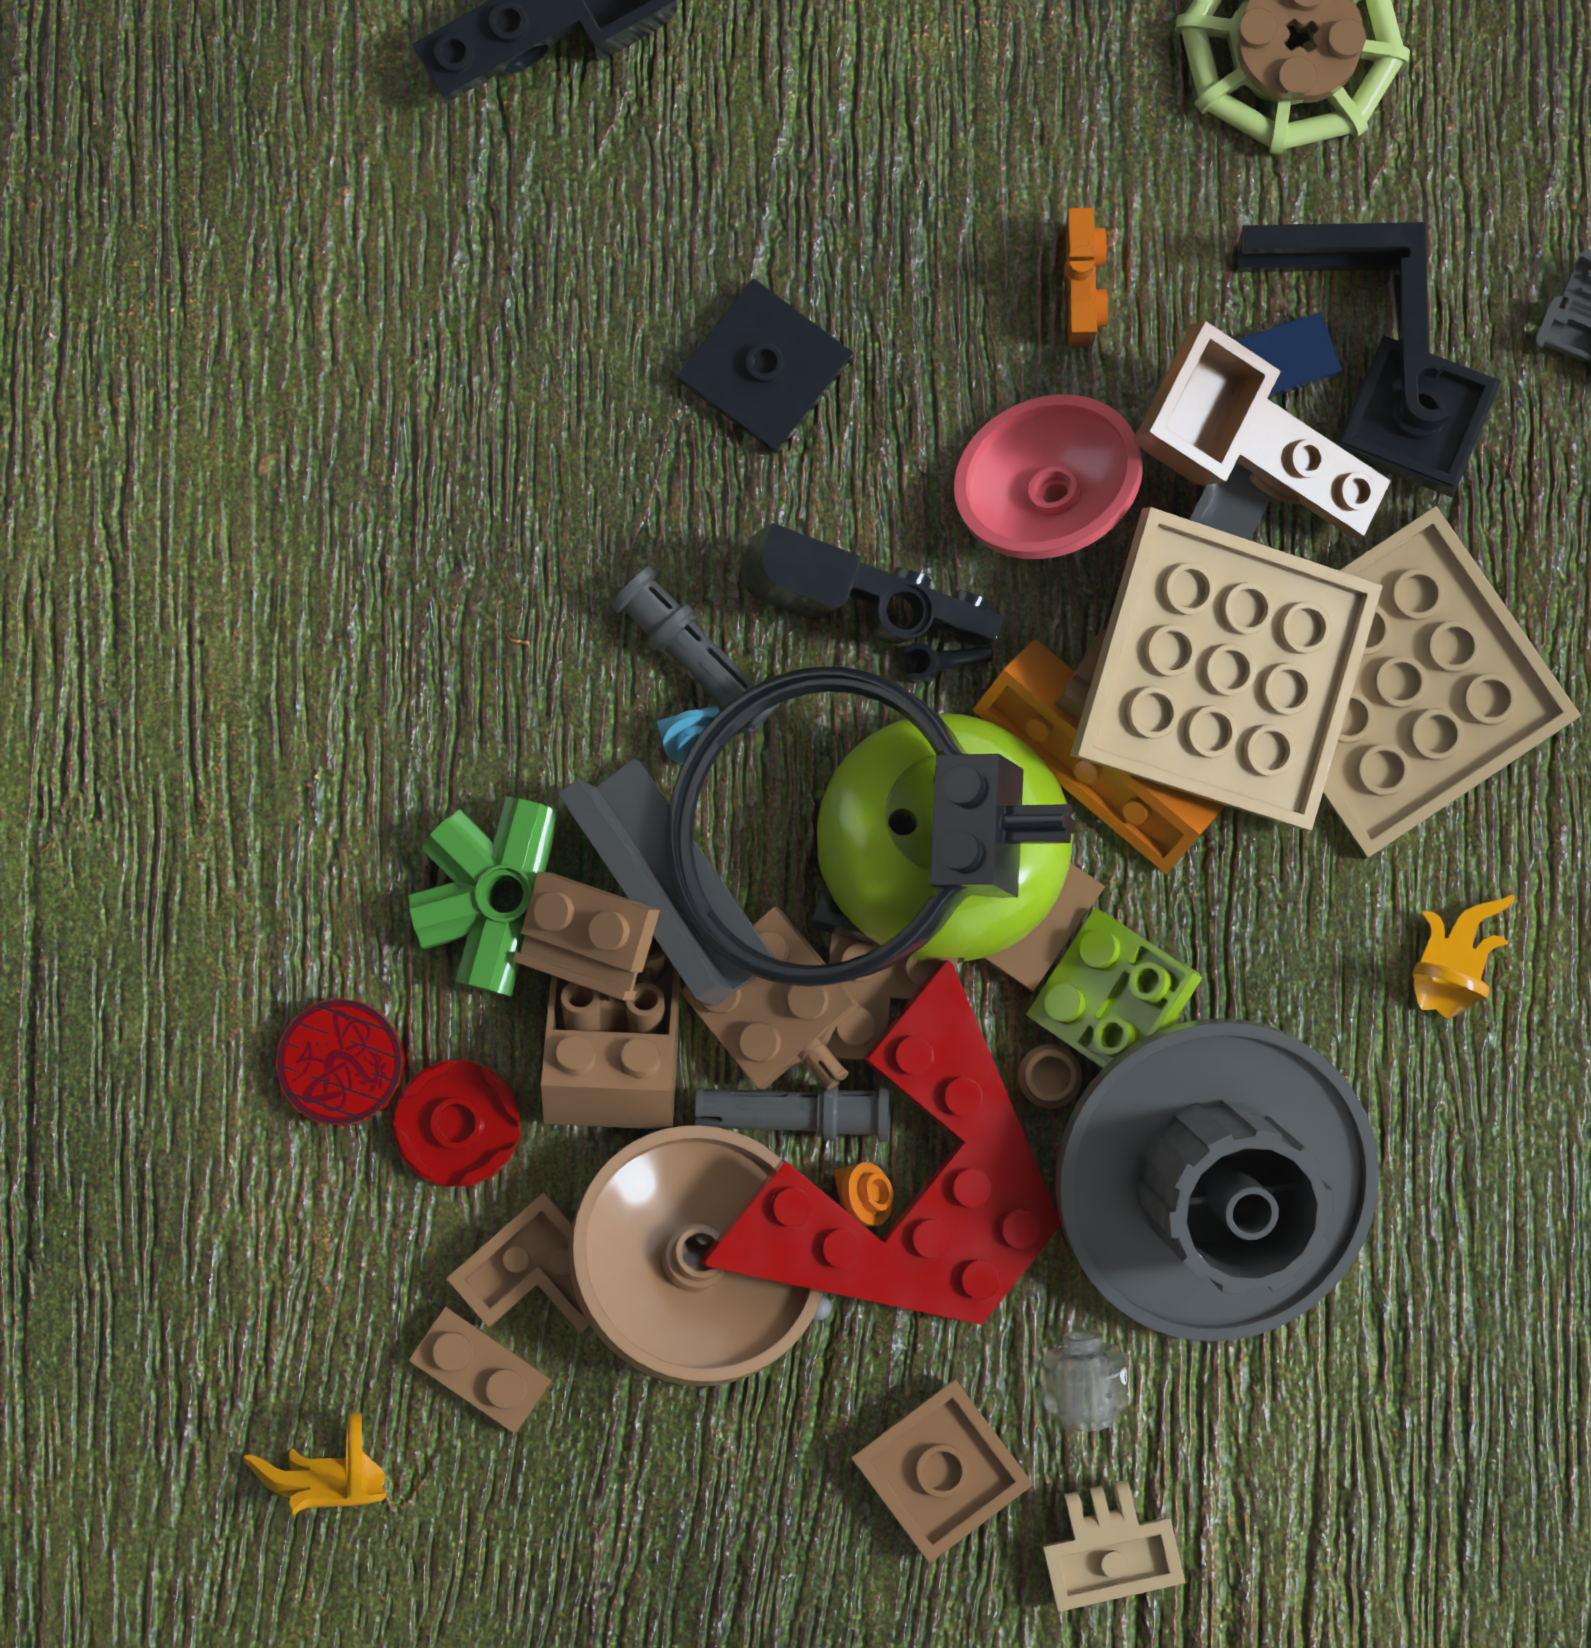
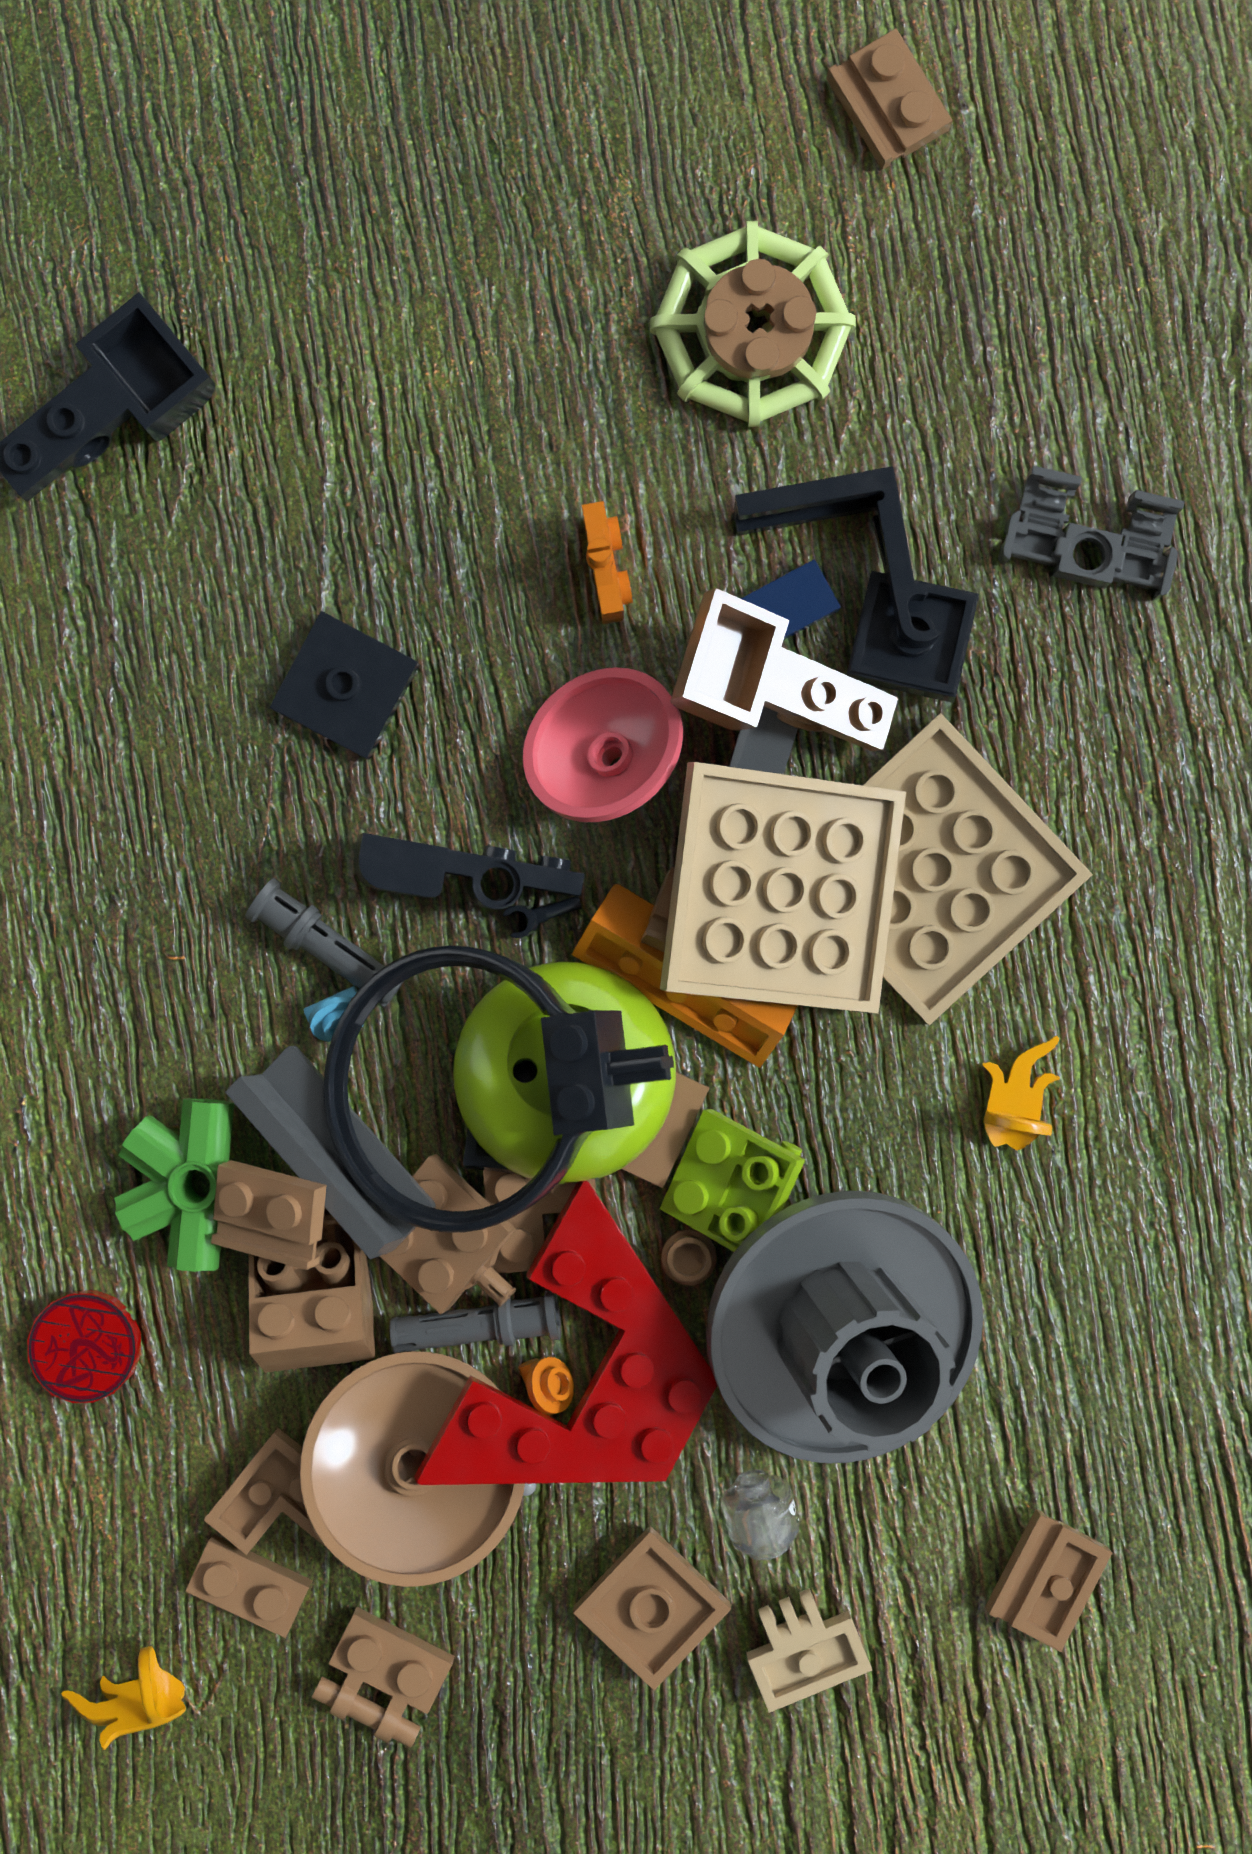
camera: 10 degrees left, 5 degrees up
red tile [393,1060,521,1187] -> none
none -> medium nougat plate [312,1607,455,1748]
none -> medium nougat plate [985,1509,1112,1652]

